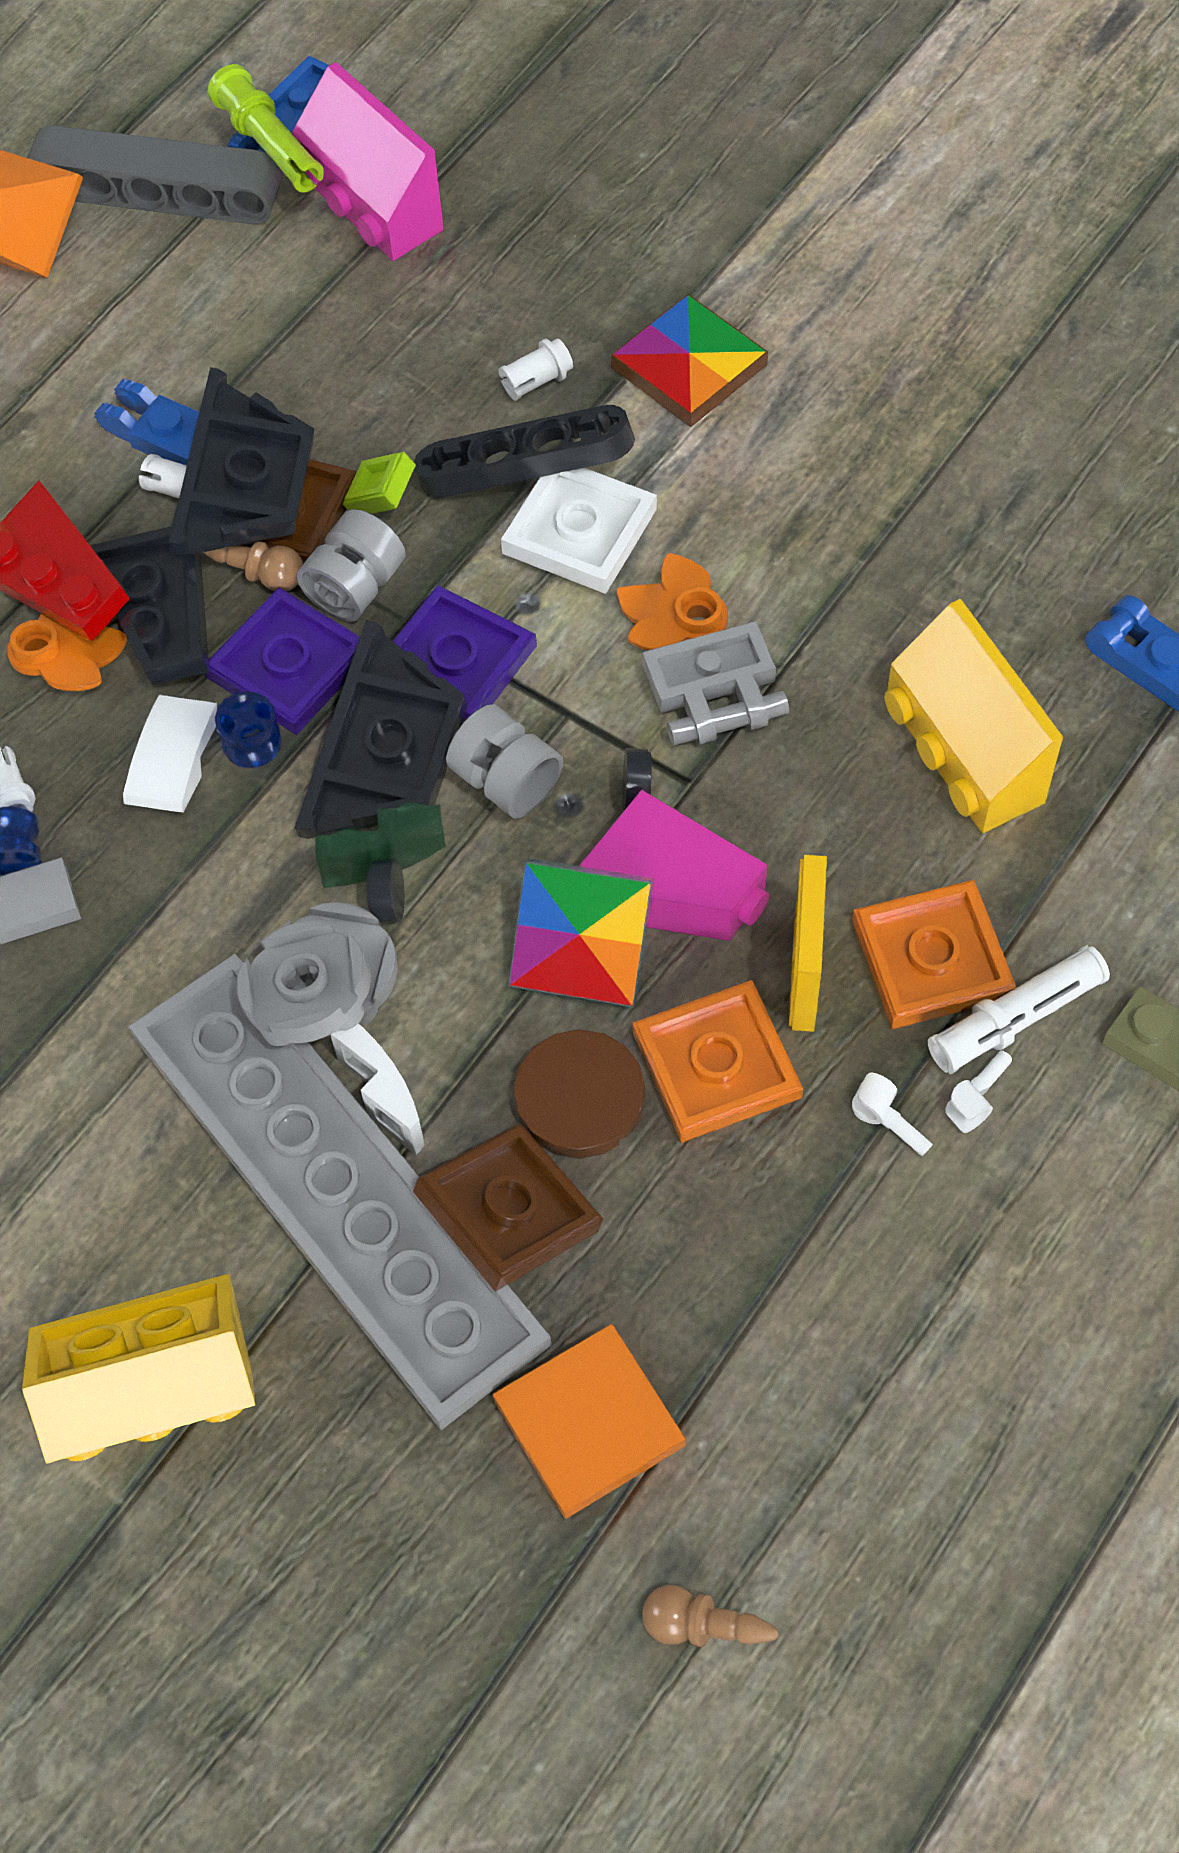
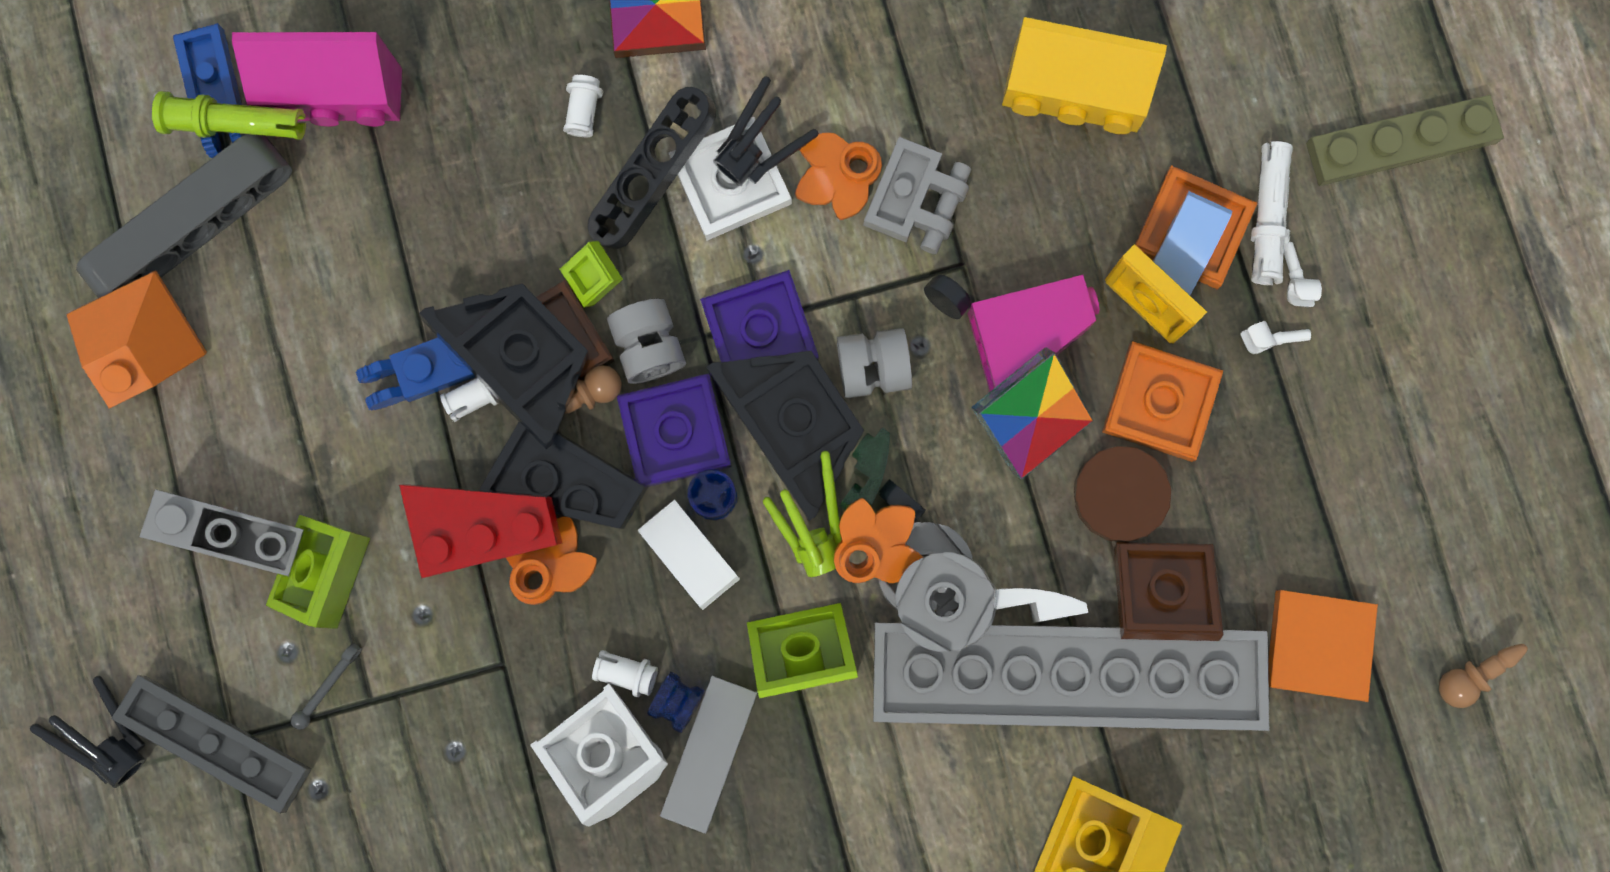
camera: 50 degrees left, 20 degrees up
none -> black plant [713,76,819,186]
none -> lime slope [747,603,858,698]
none -> lime plant [763,451,842,577]
none -> orange plate [834,498,923,583]
none -> light blue slope [1153,191,1233,295]

